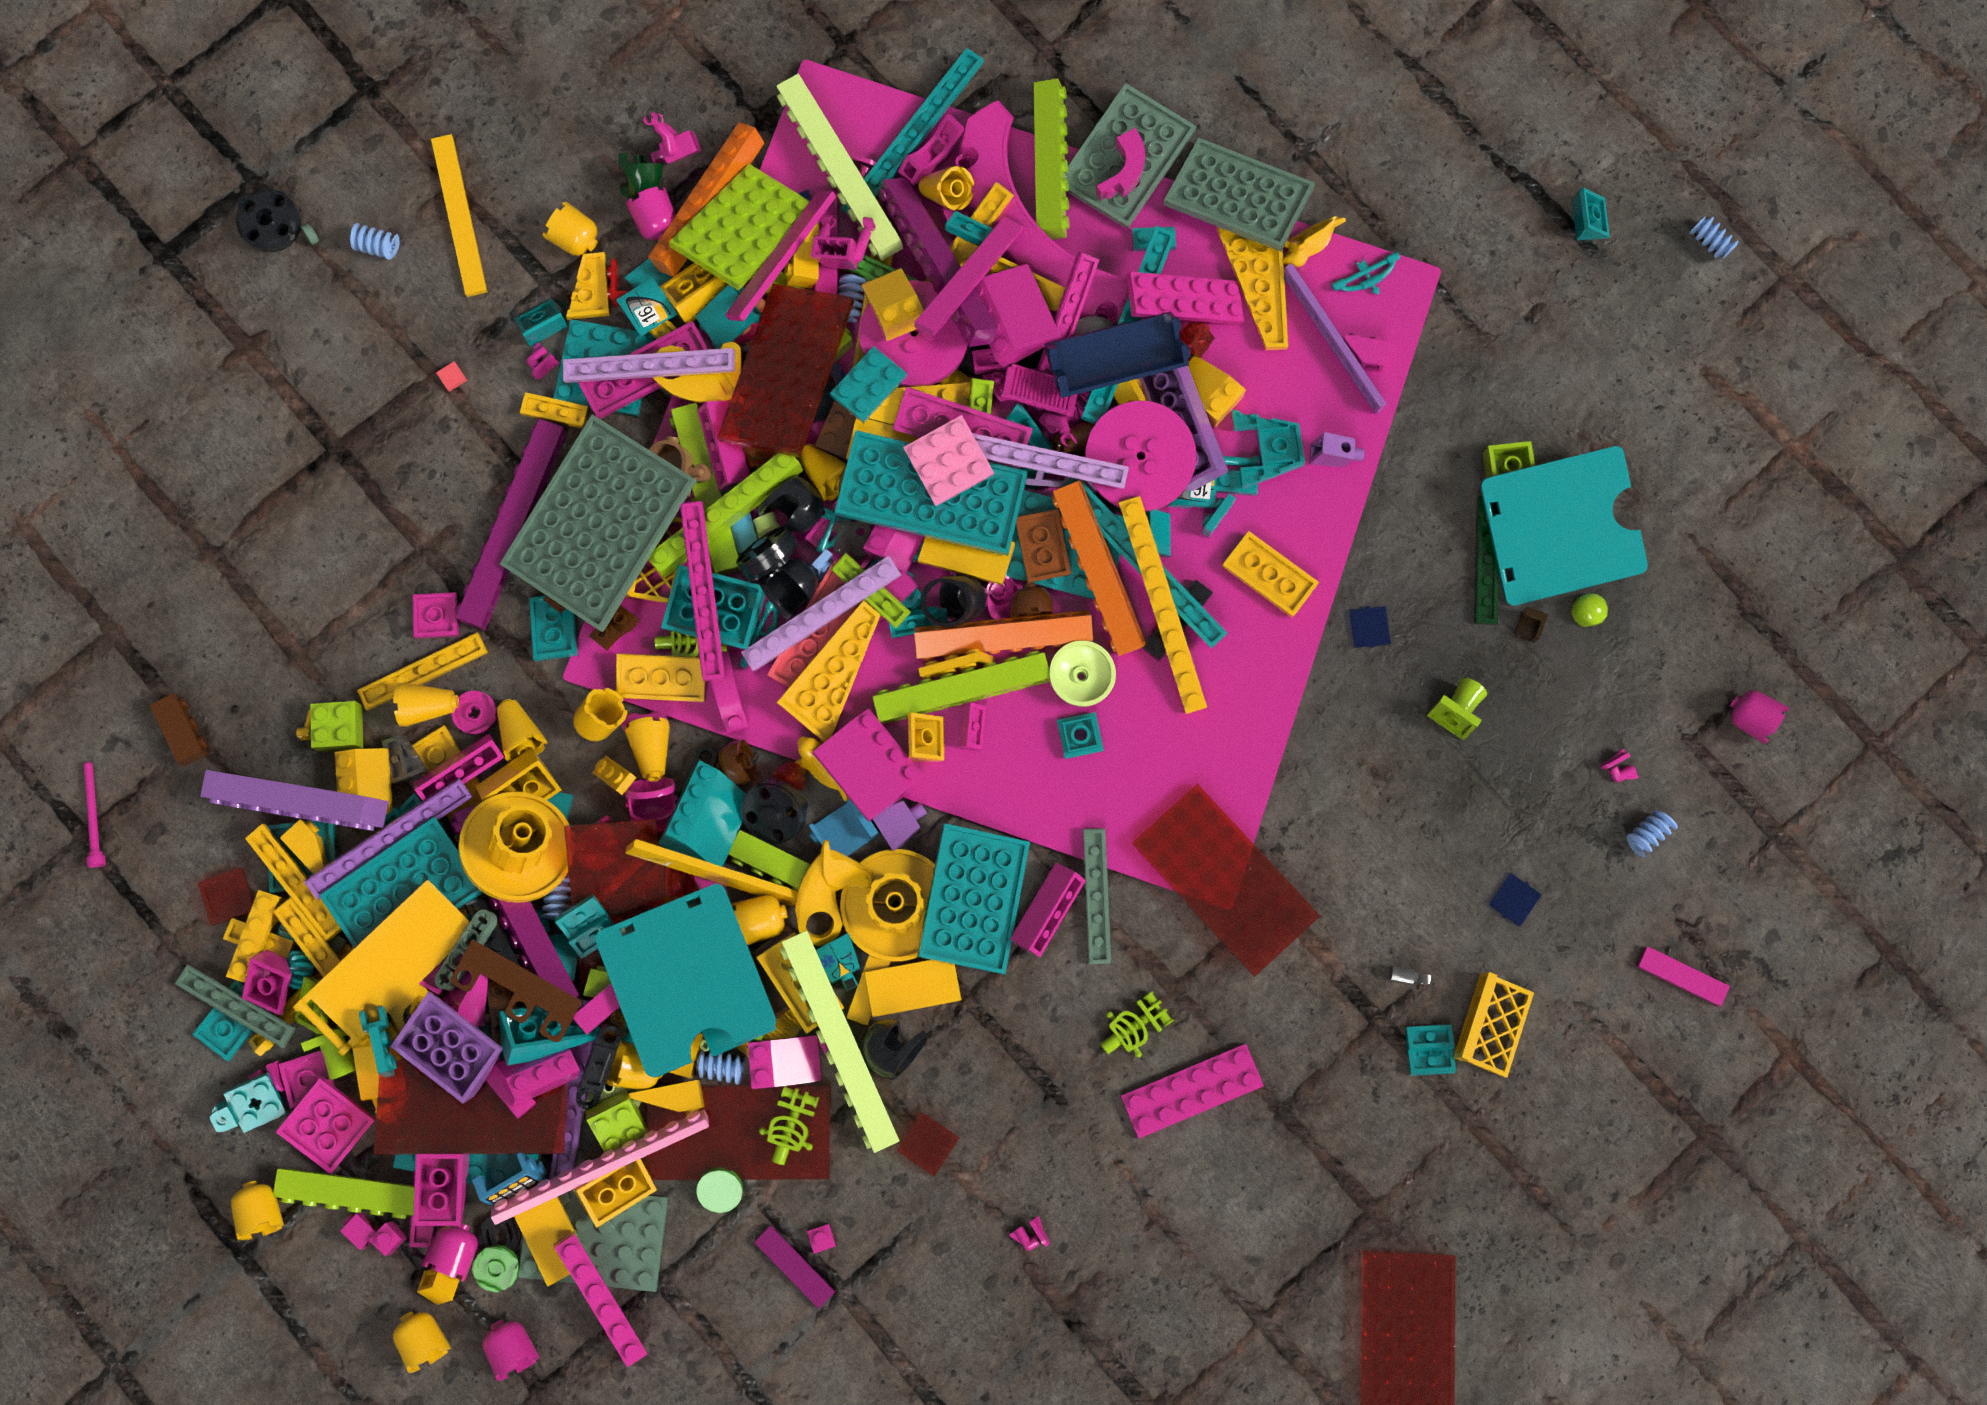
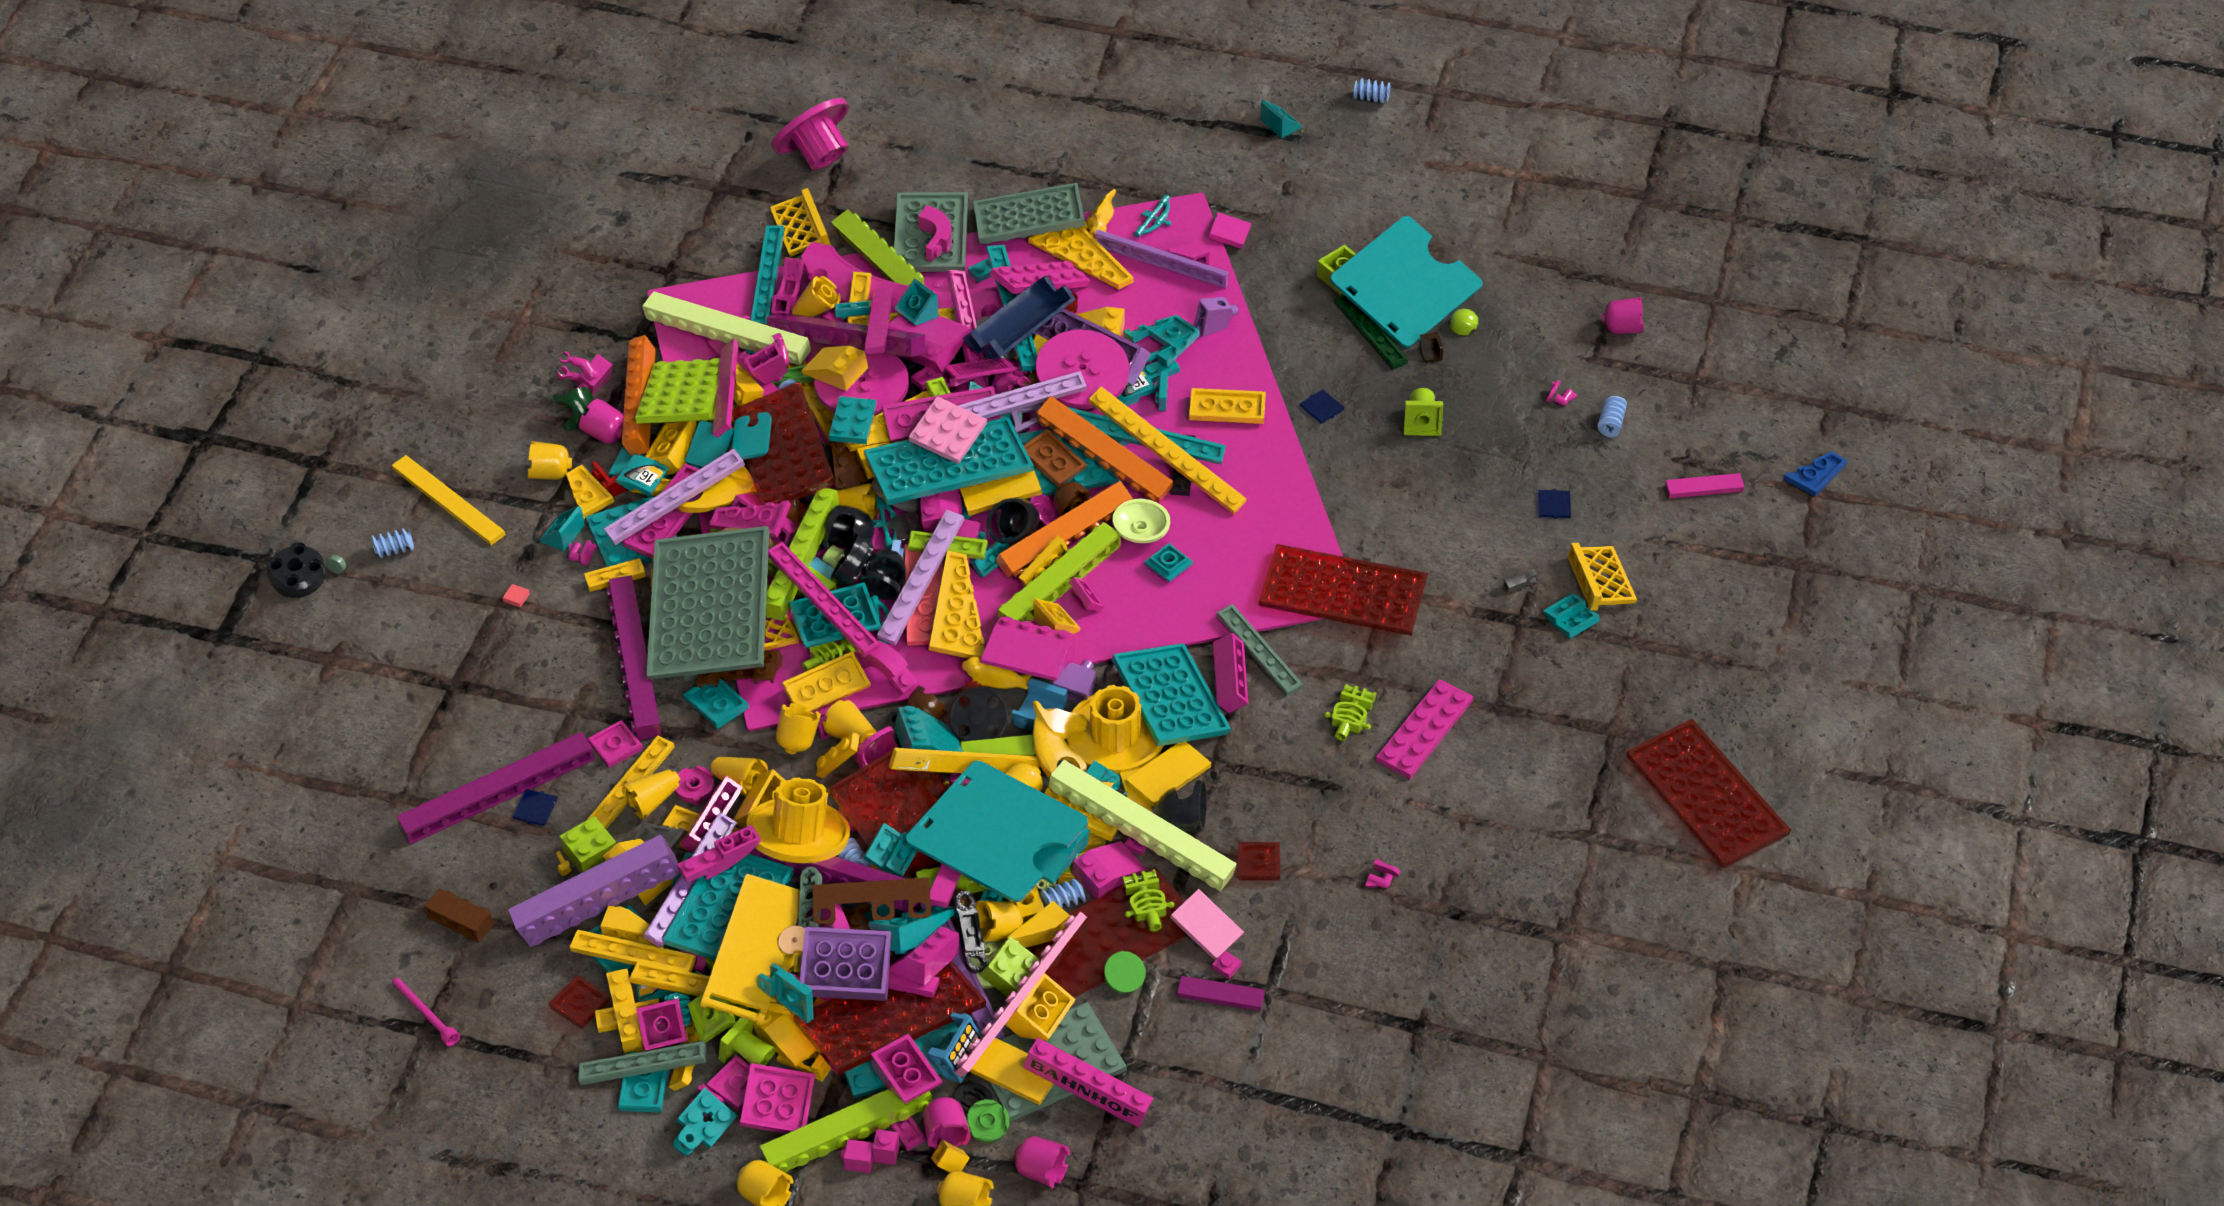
camera: 30 degrees left, 30 degrees down
none -> magenta brick [396,732,595,845]
none -> clear blue piece [513,789,558,826]
none -> dark pink slope [677,825,761,883]
none -> dark pink wing [709,500,791,537]
none -> teal piece [732,412,772,460]
none -> yellow fence [770,188,831,257]
none -> light nougat piece [778,926,805,955]
none -> teal slope [894,278,938,326]
none -> bright pink tile [1170,889,1244,961]
none -> dark pink tile [1208,212,1252,249]
none -> blue wing [1783,451,1847,497]

